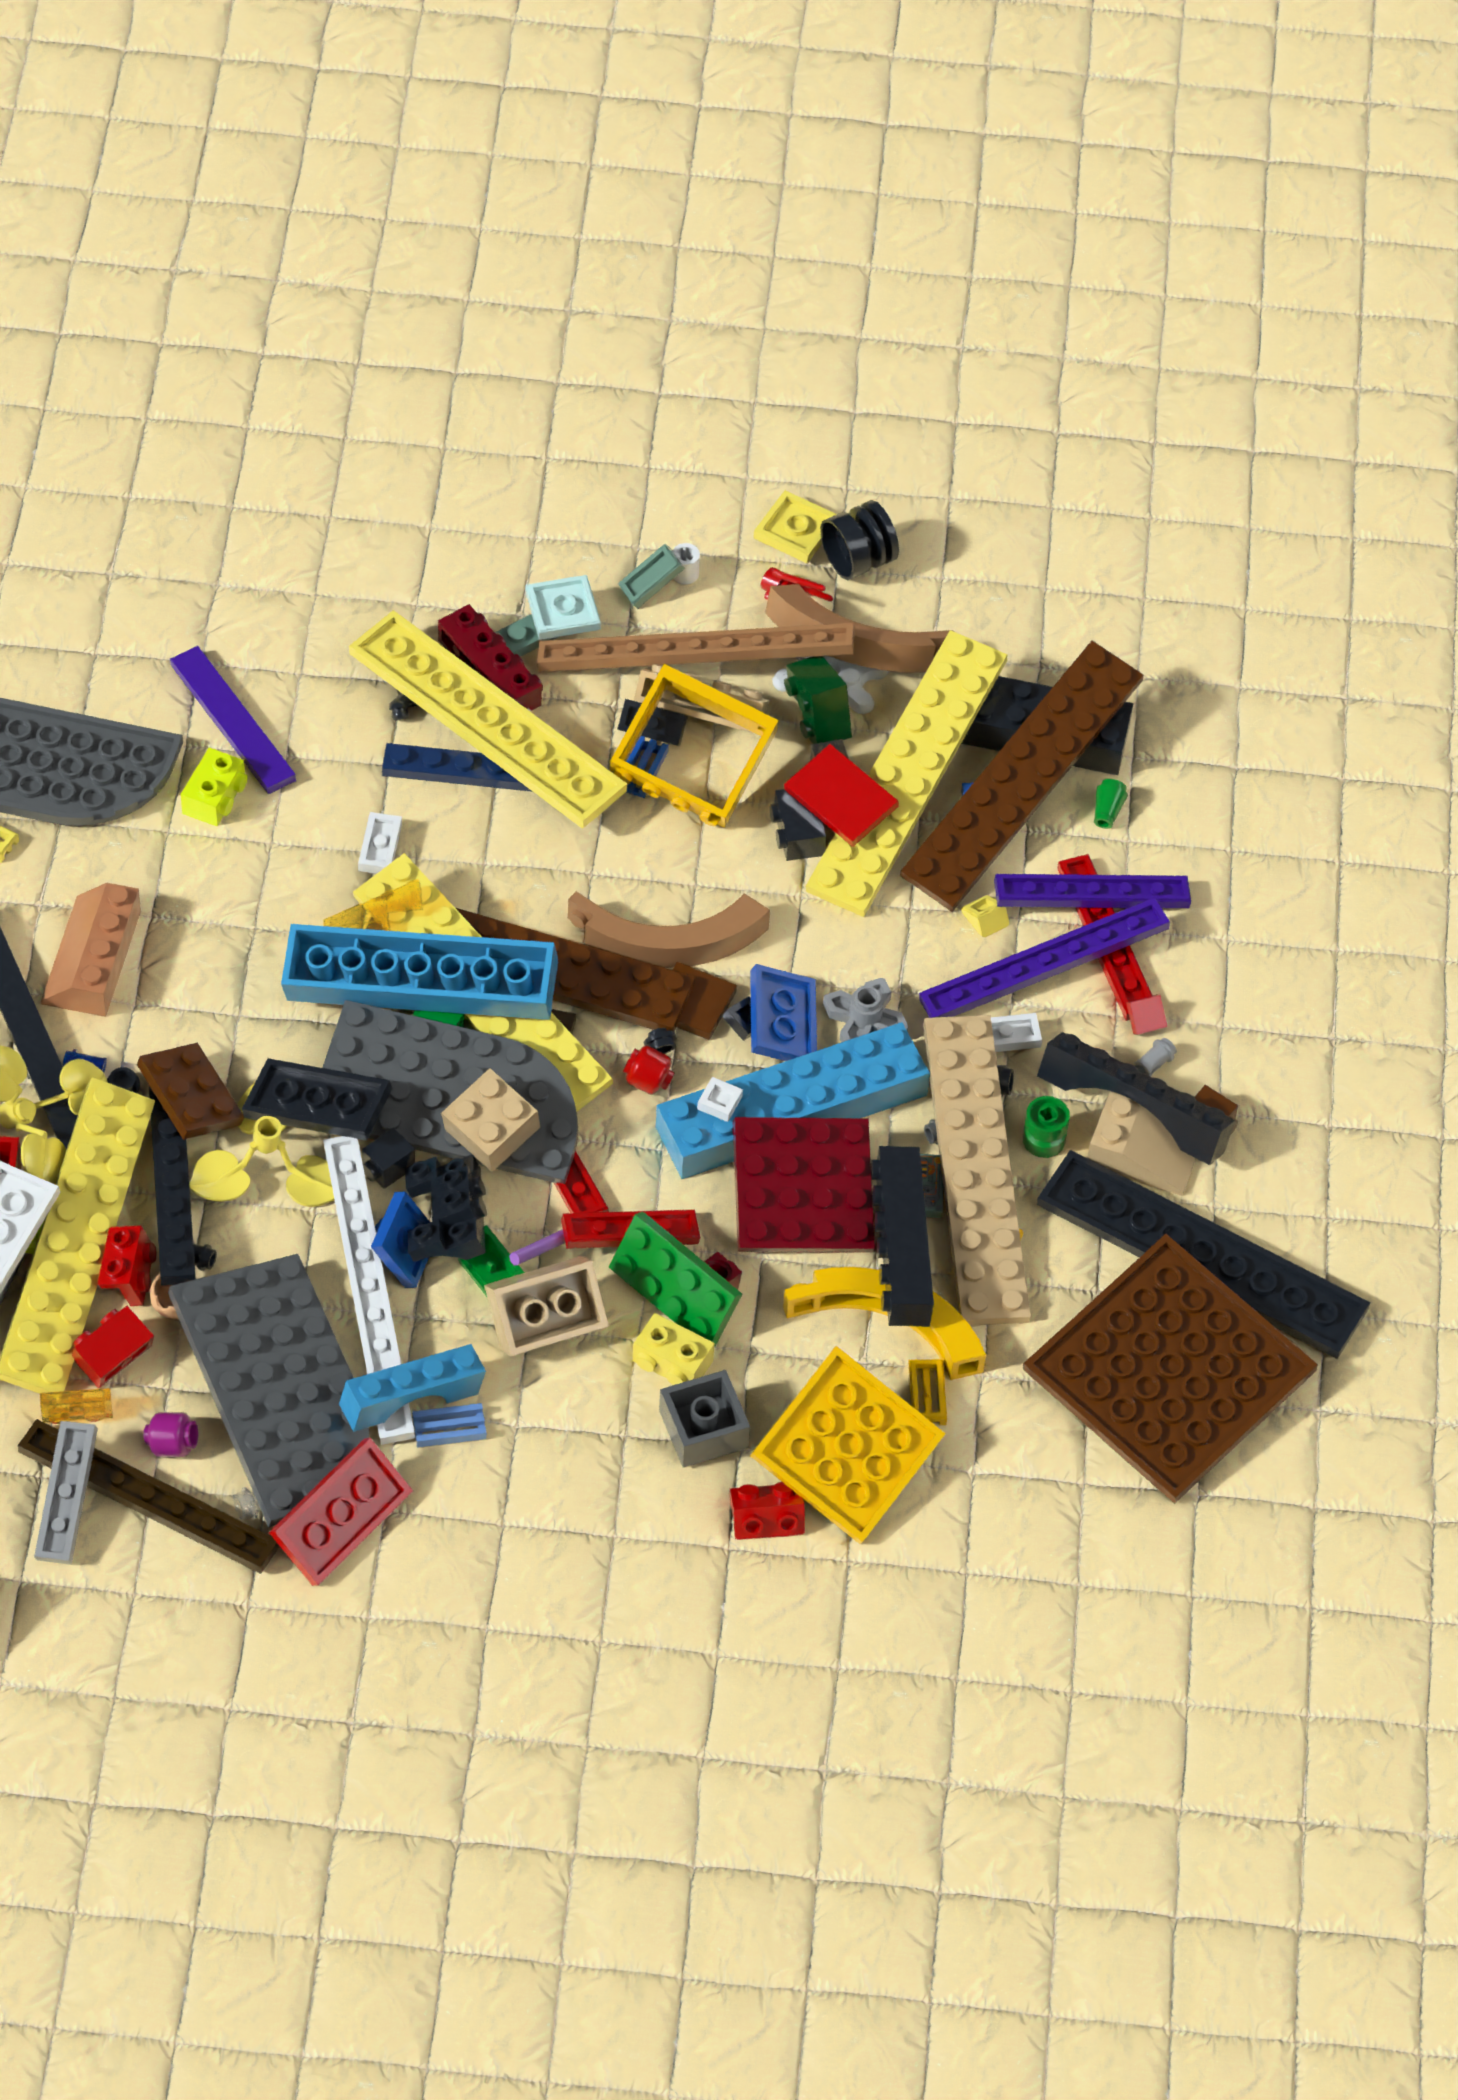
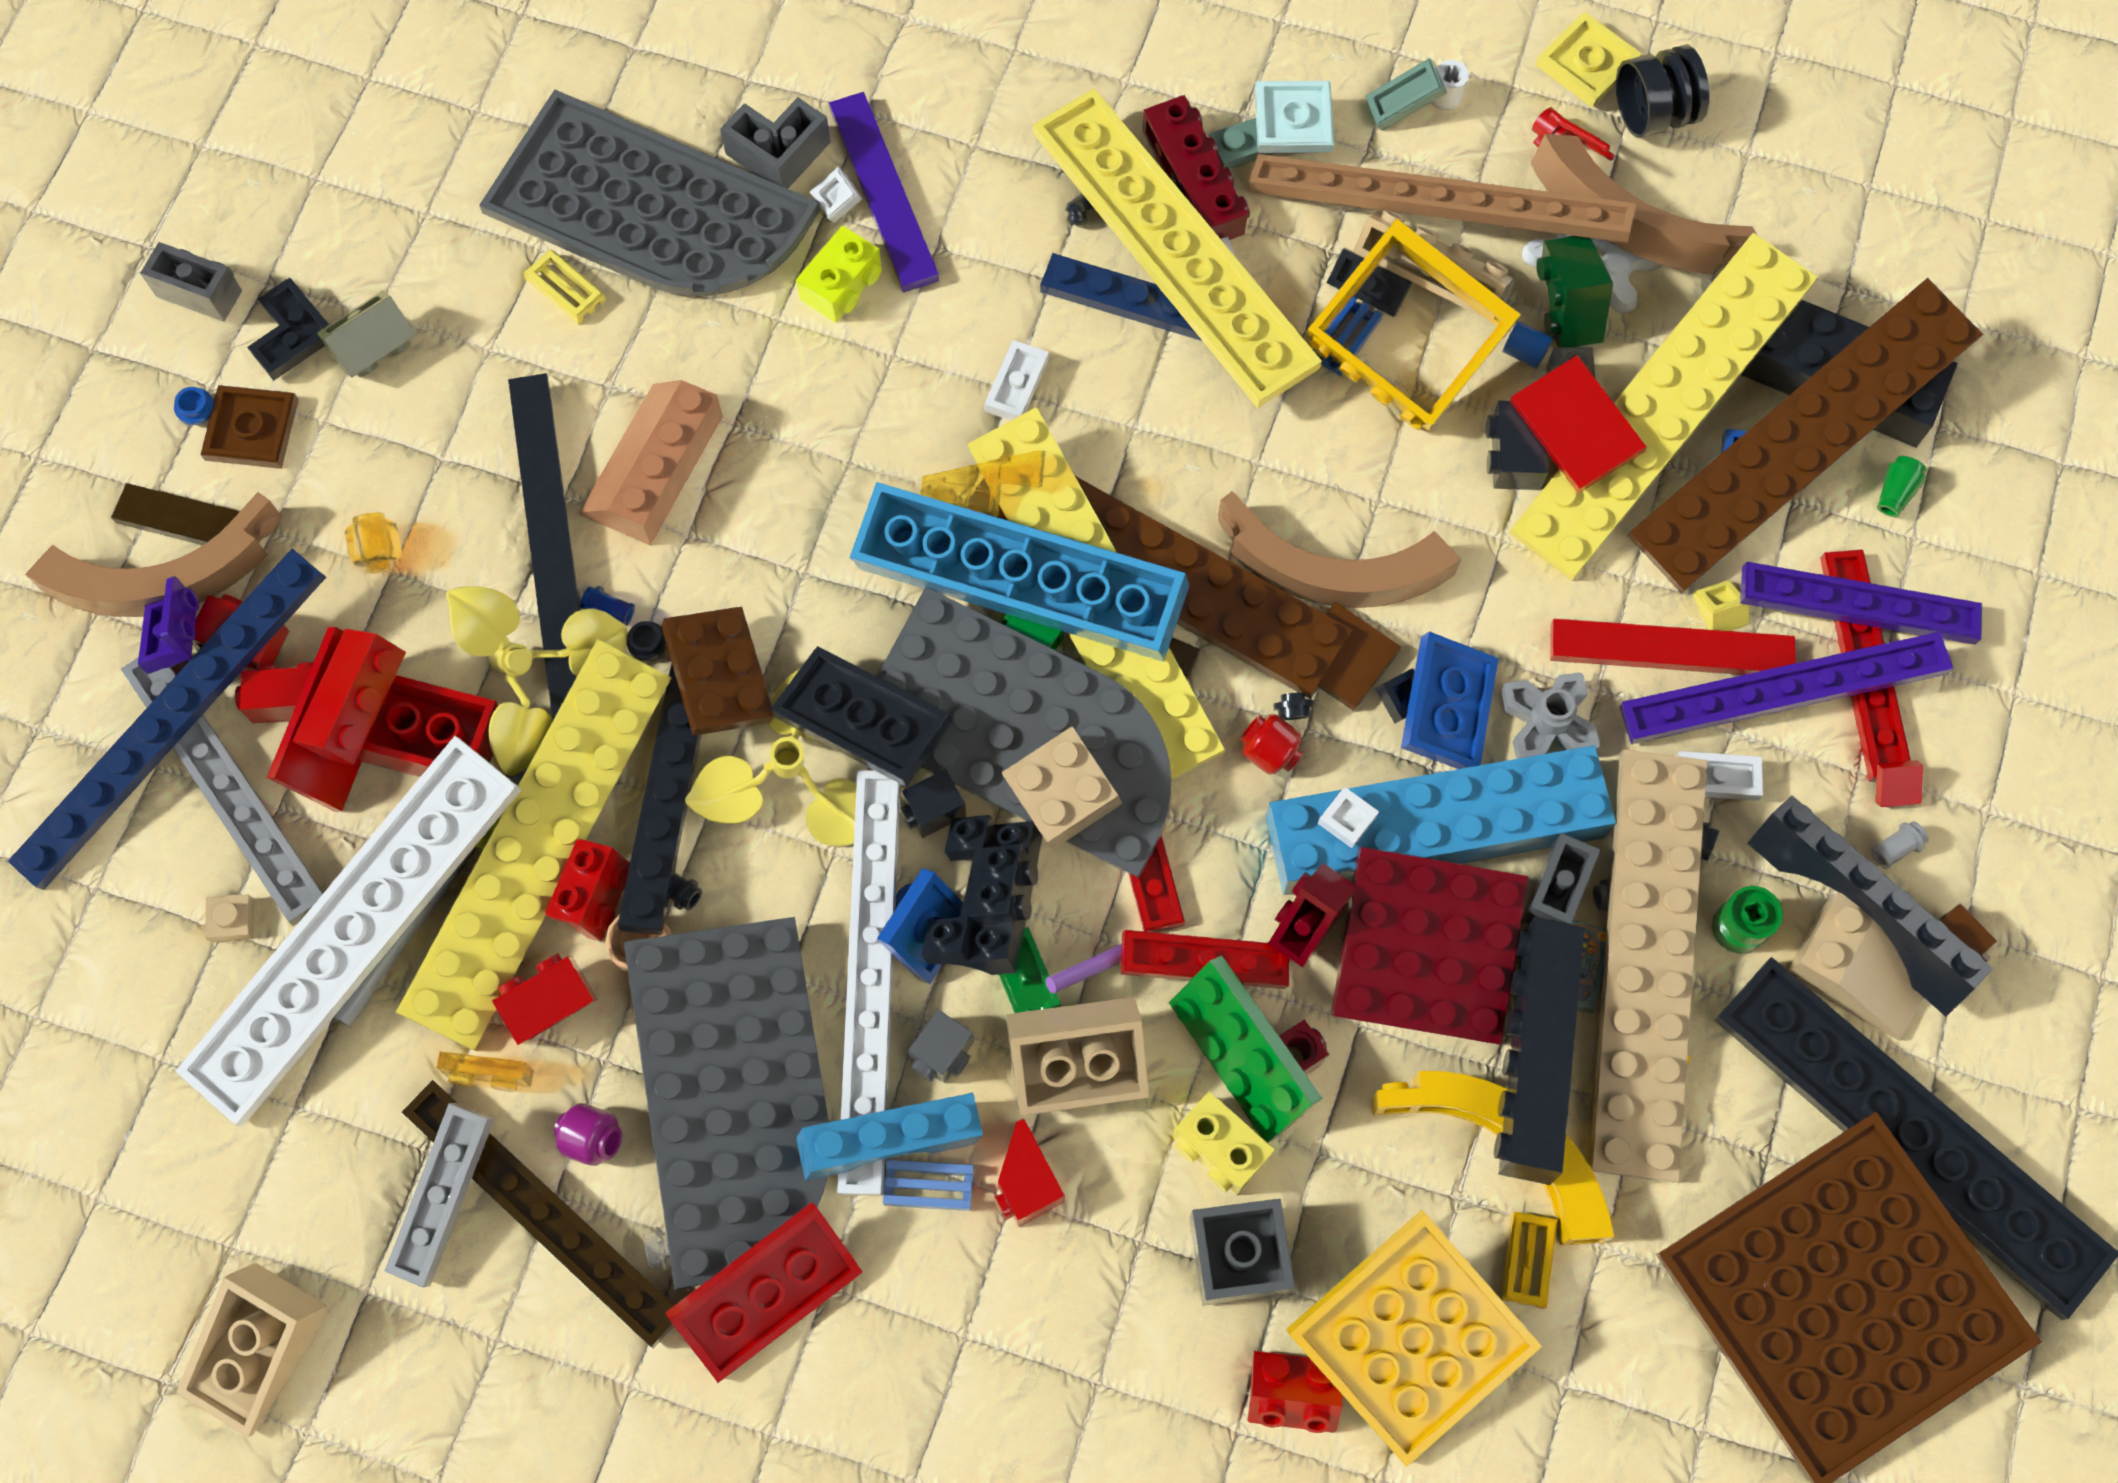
camera: 15 degrees right, 15 degrees up
none -> dark grey brick [720,97,831,189]
none -> white tile [810,167,862,223]
none -> dark grey brick [908,1009,974,1083]
none -> red slope [994,1118,1065,1227]
none -> dark red brick [1268,863,1358,968]
none -> blue gear [1502,321,1553,369]
none -> dark grey brick [1521,833,1600,924]
none -> red tile [1550,618,1796,675]

